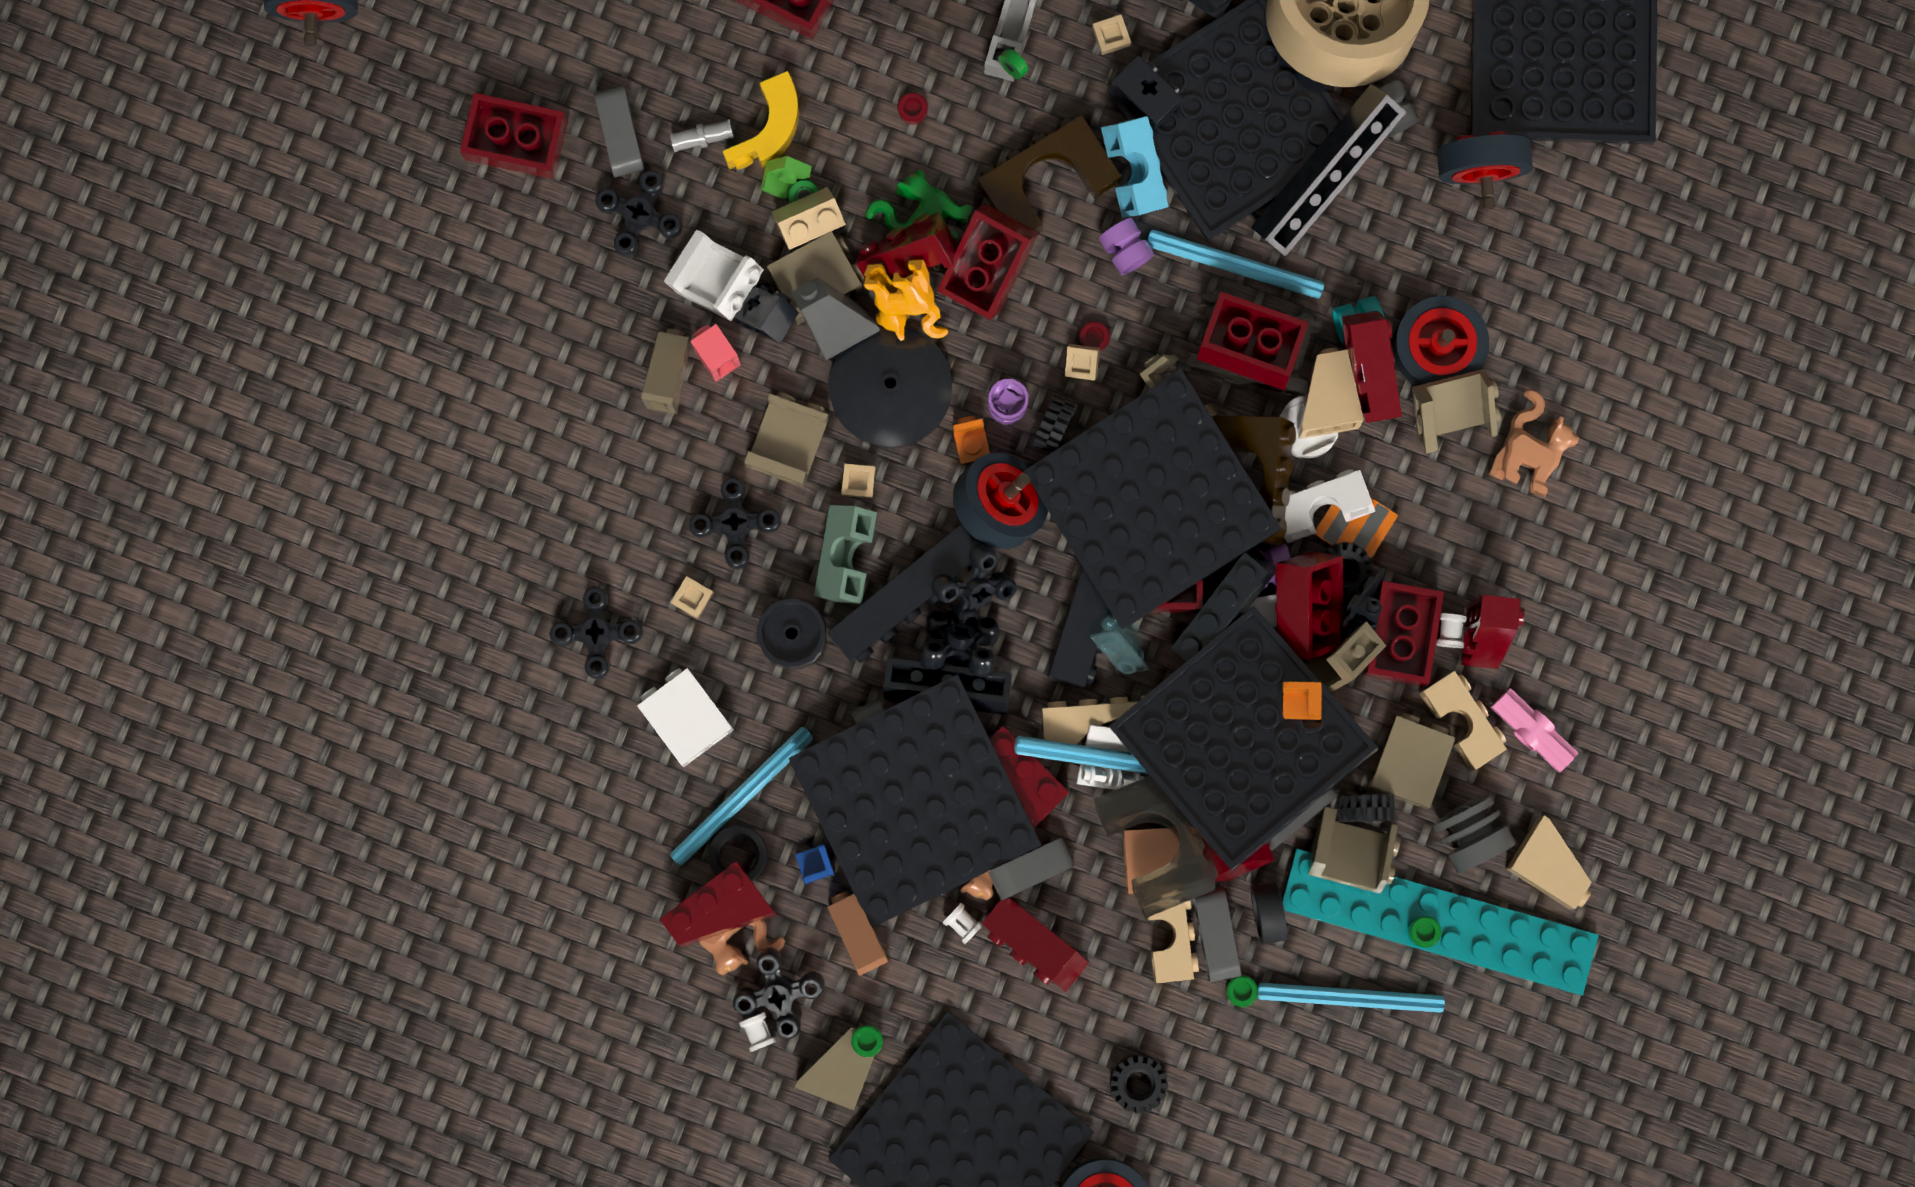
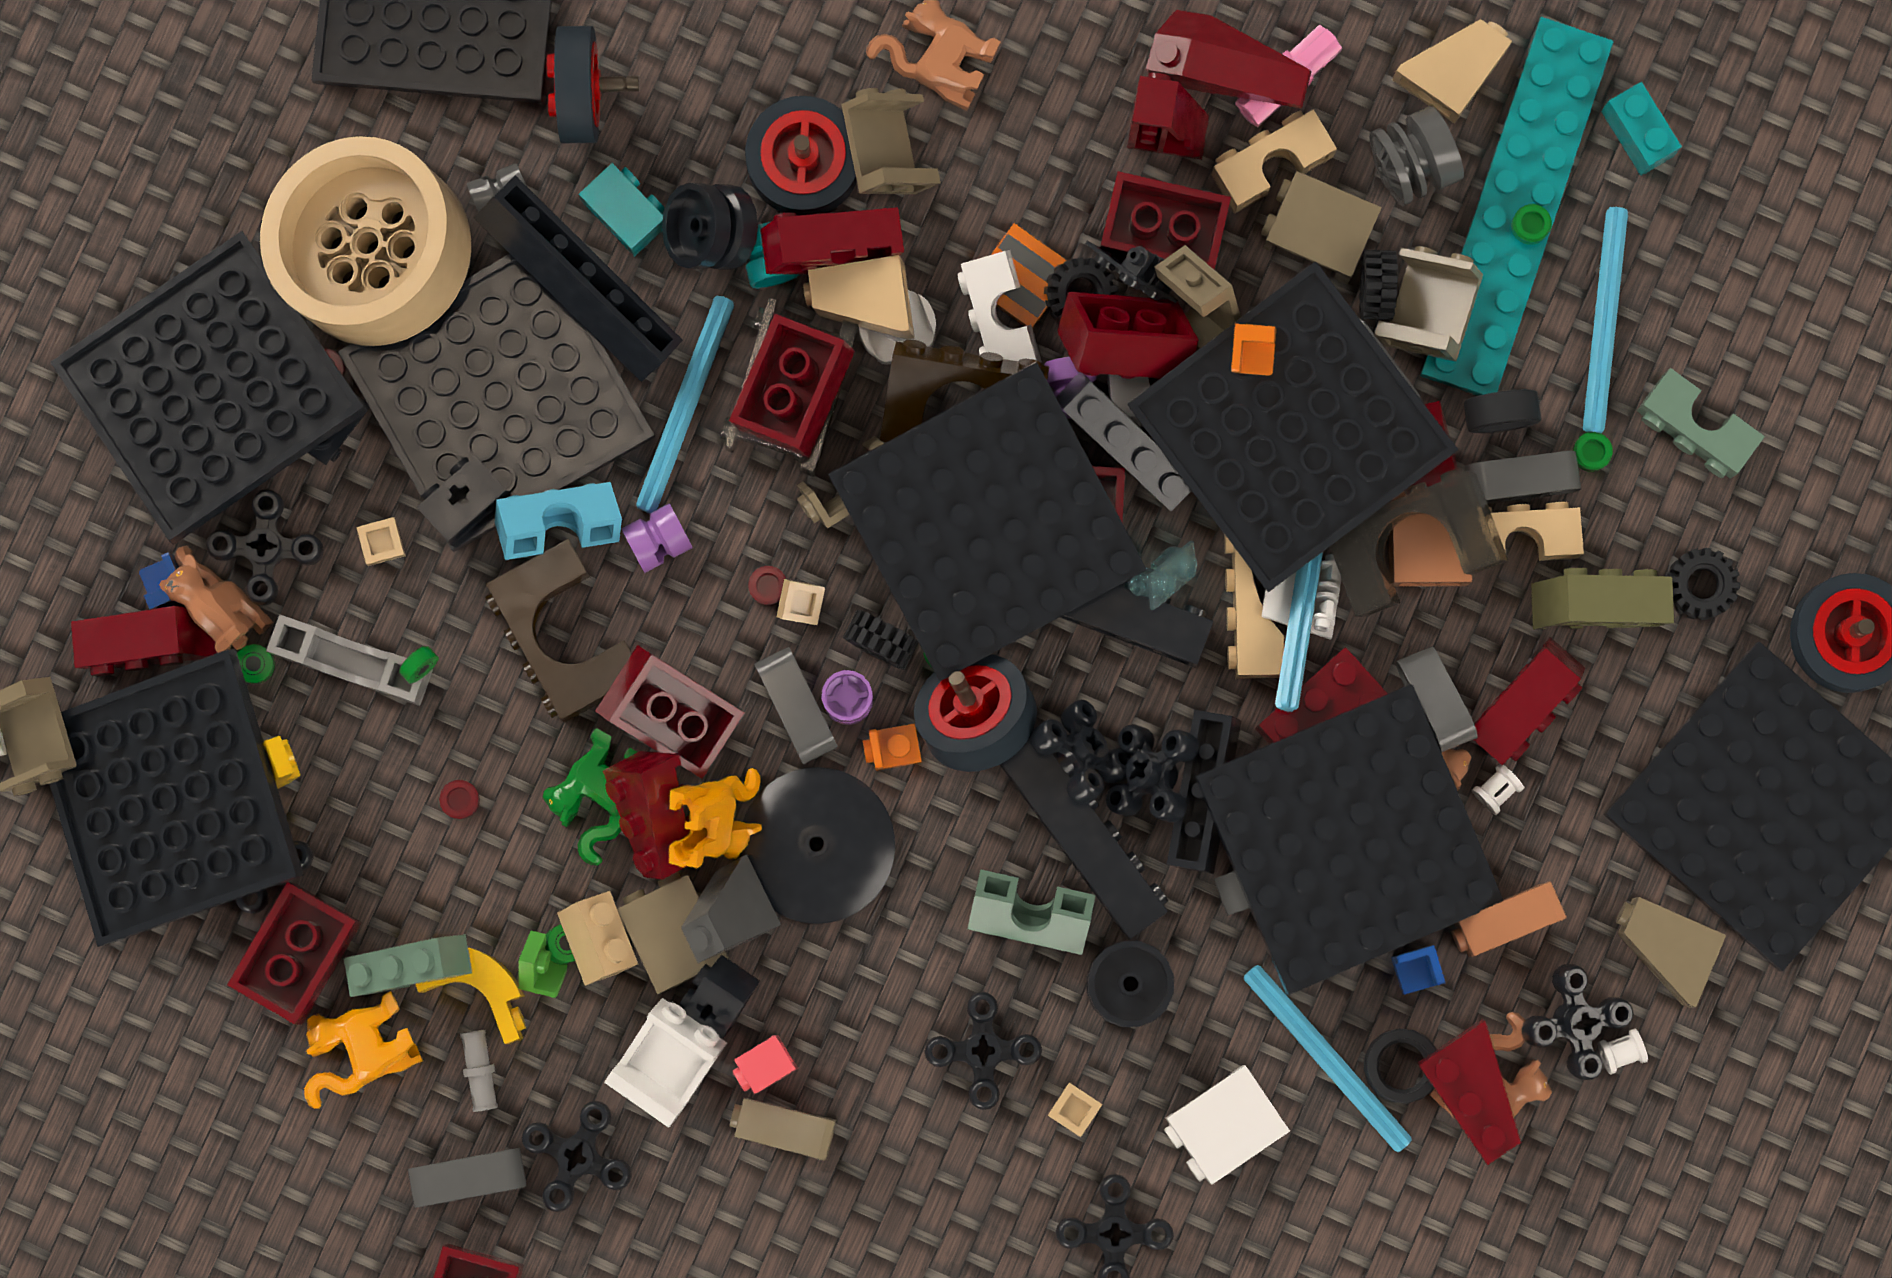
camera: 85 degrees left, 0 degrees up
dark tan panel [744,392,829,488] -> none
tan plate [841,464,876,499] -> none
green tile [851,1025,883,1057] -> none
white bush [1436,613,1467,648] -> none
none -> light orange animal [304,991,423,1109]
none -> sand green arch [344,934,472,997]
none -> teal brick [579,163,665,257]
none -> black wheel [662,182,758,270]
none -> dark grey beam [754,647,838,764]
none -> dark red wedge [1146,10,1312,108]
none -> olive wedge [1531,568,1674,630]
none -> teal brick [1601,81,1682,176]
none -> sand green arch [1637,368,1765,479]

